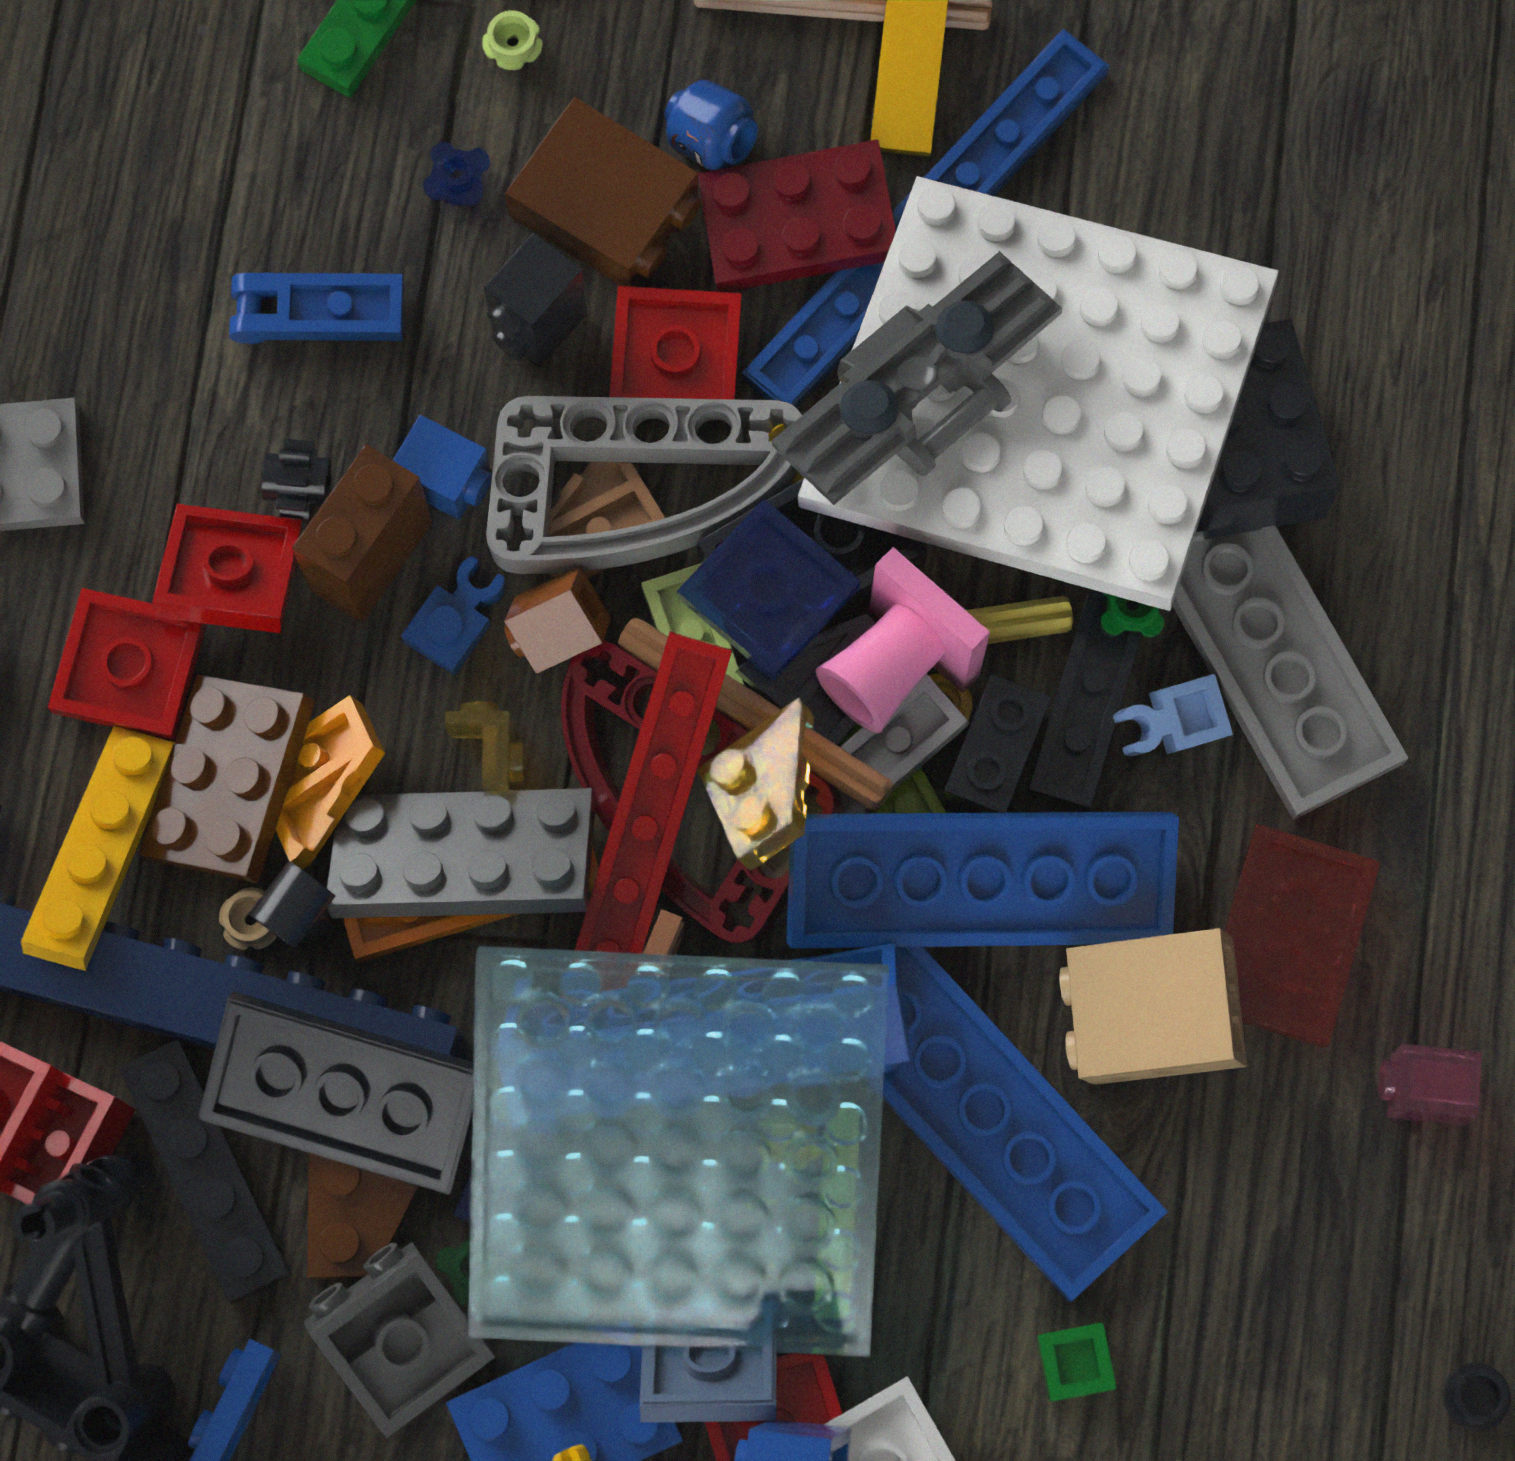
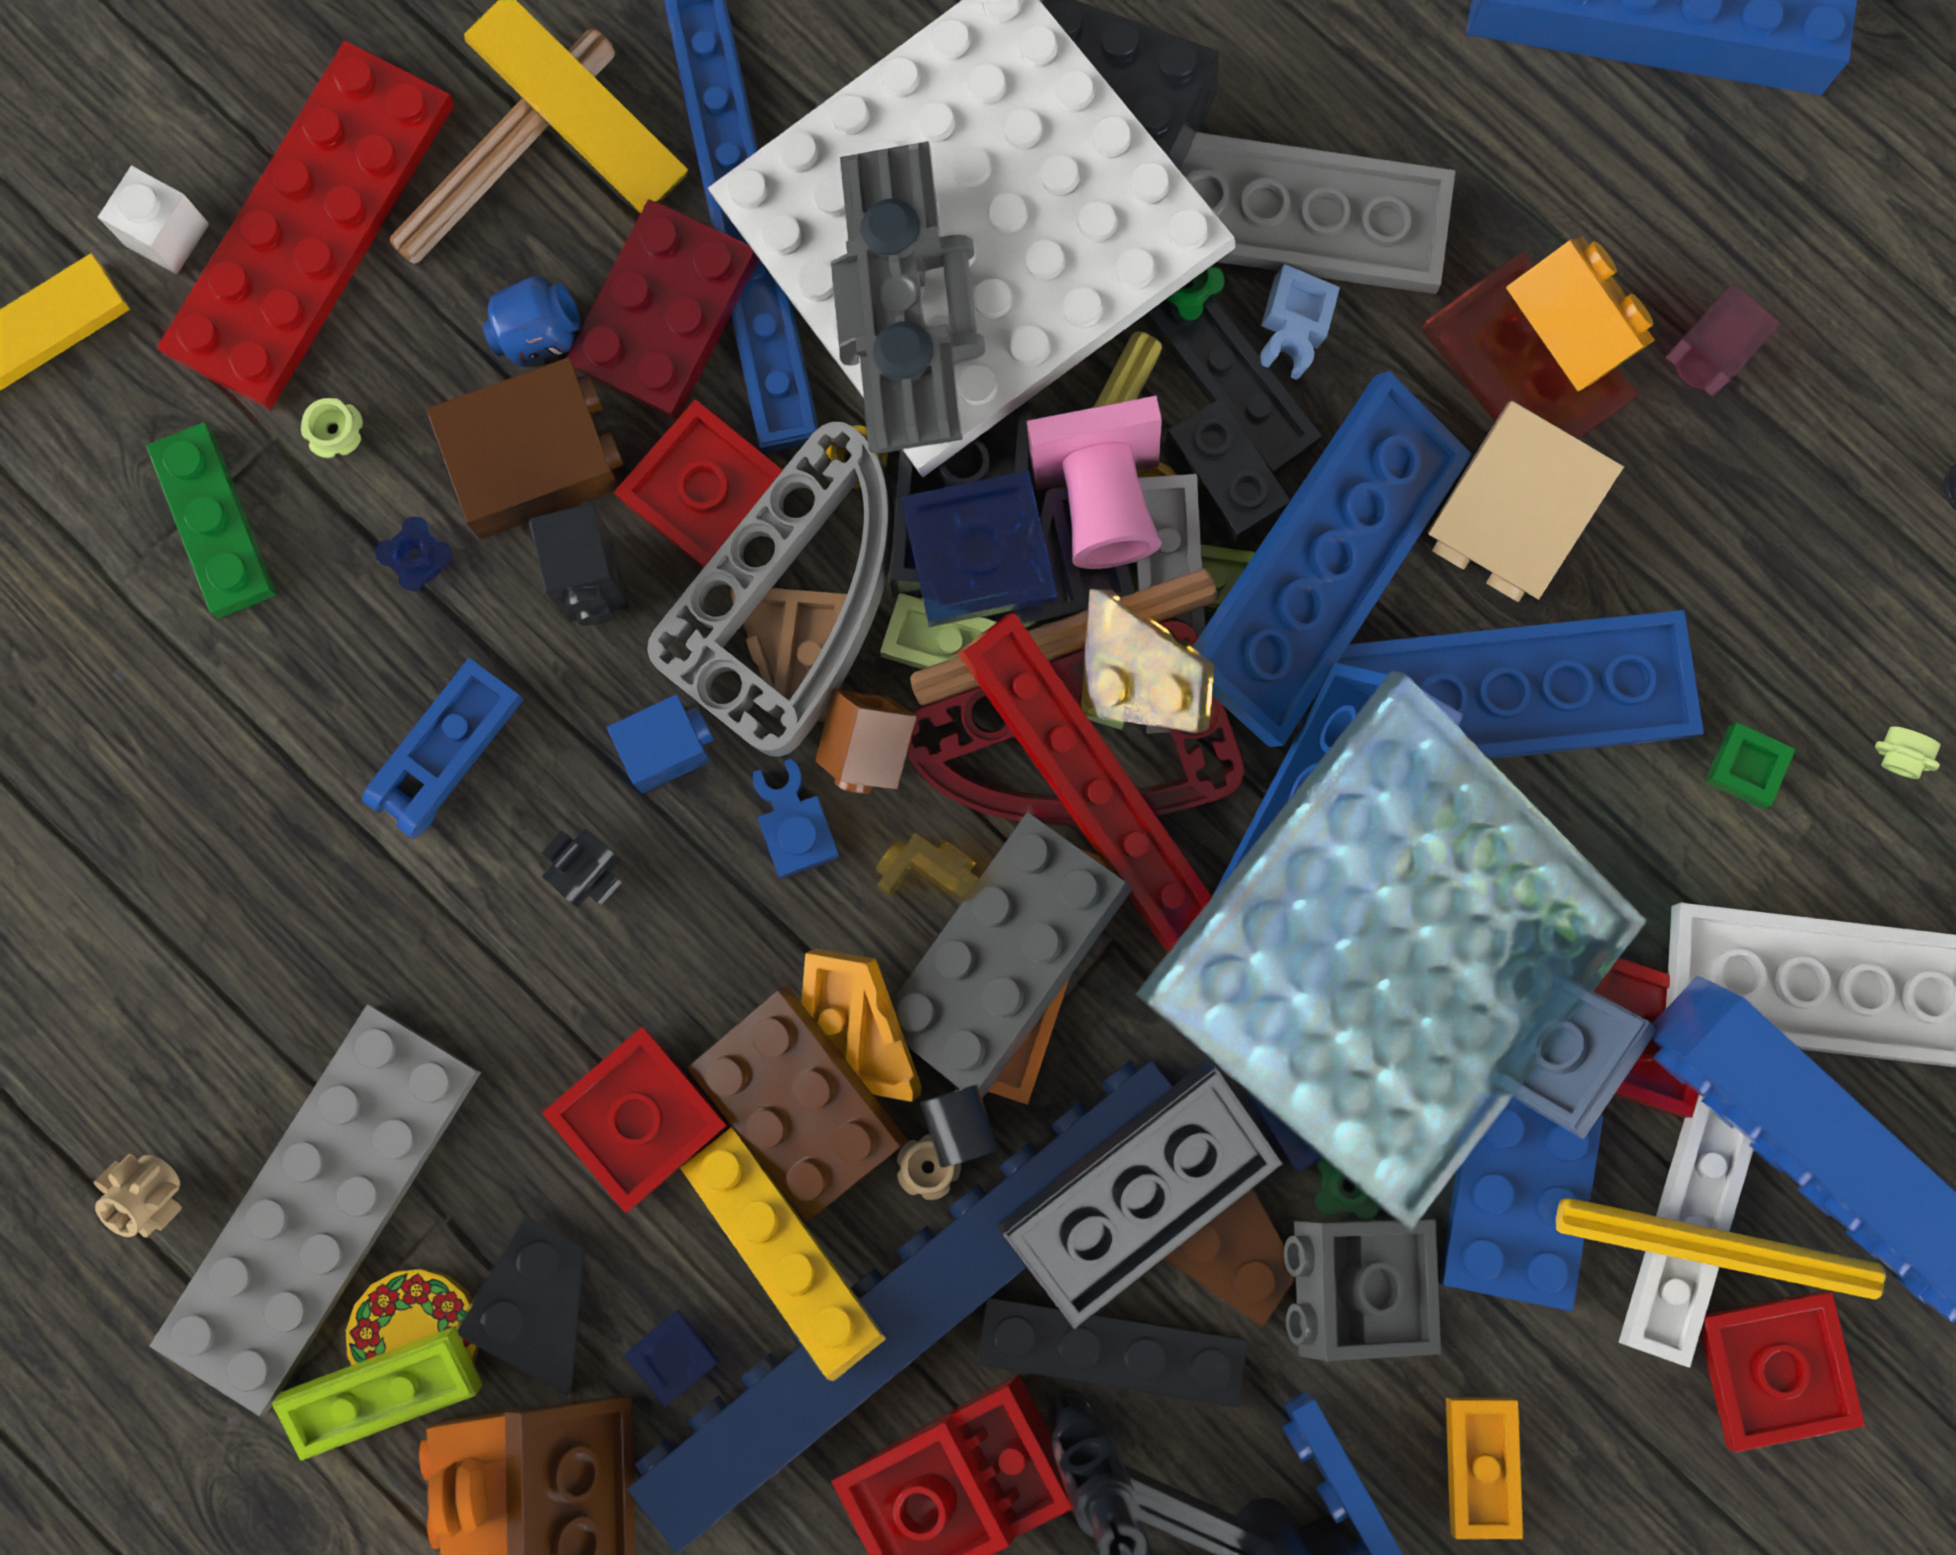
camera: 55 degrees left, 5 degrees up
red plate [152,504,302,633] -> none
reddish brown brick [292,444,433,623] -> none
nougat tile [637,909,685,983] -> none
none -> light orange brick [1506,237,1655,392]

